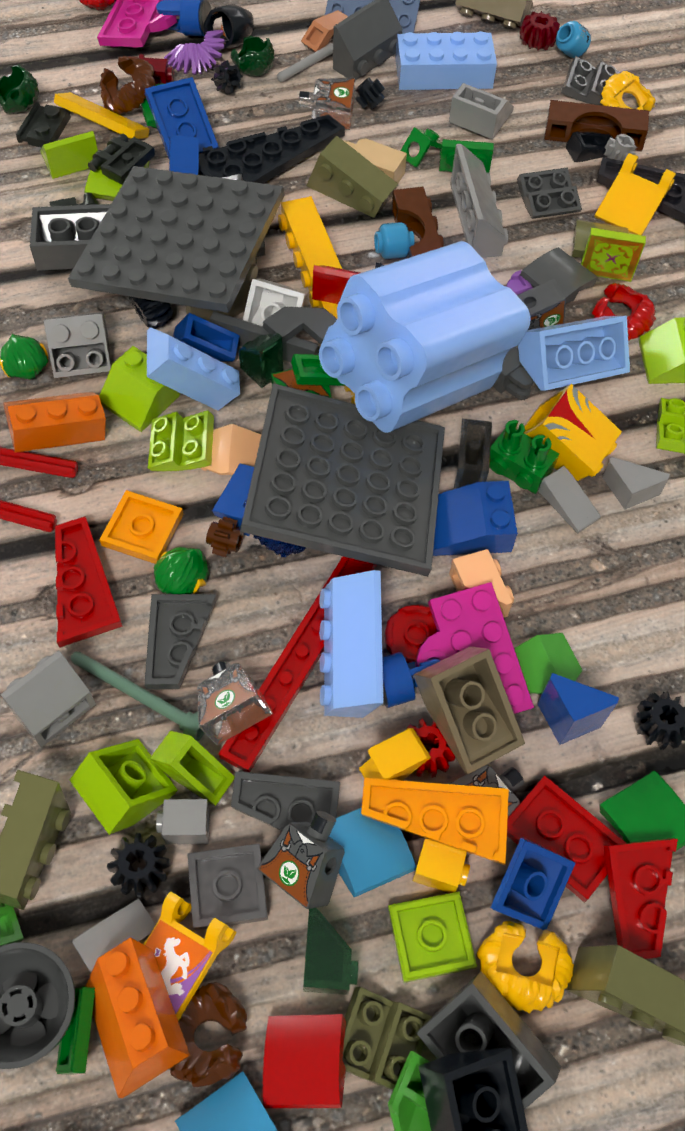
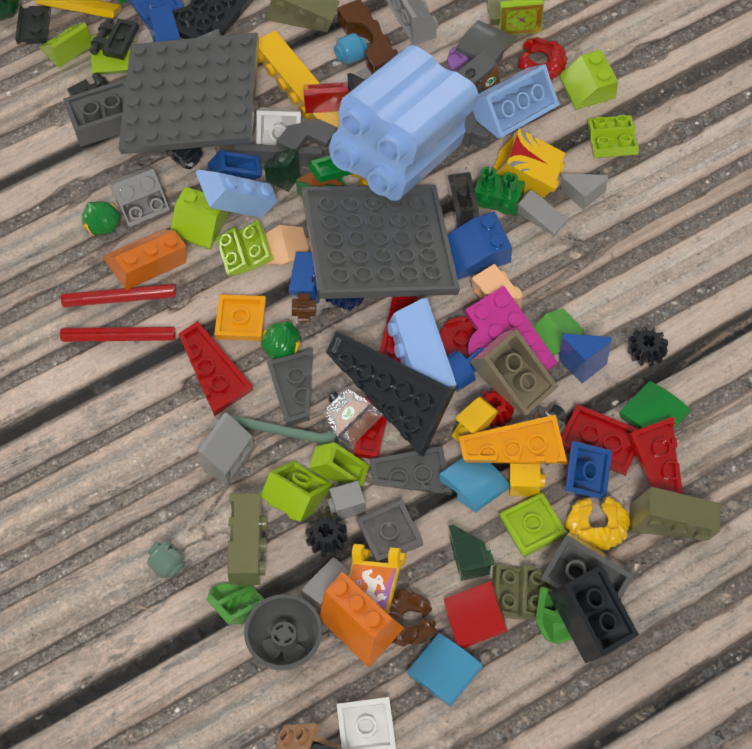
camera: 10 degrees left, 0 degrees up
green tile [56,987,95,1075] -> none
torso [257,810,345,909] -> none
none -> black wing [326,331,455,457]

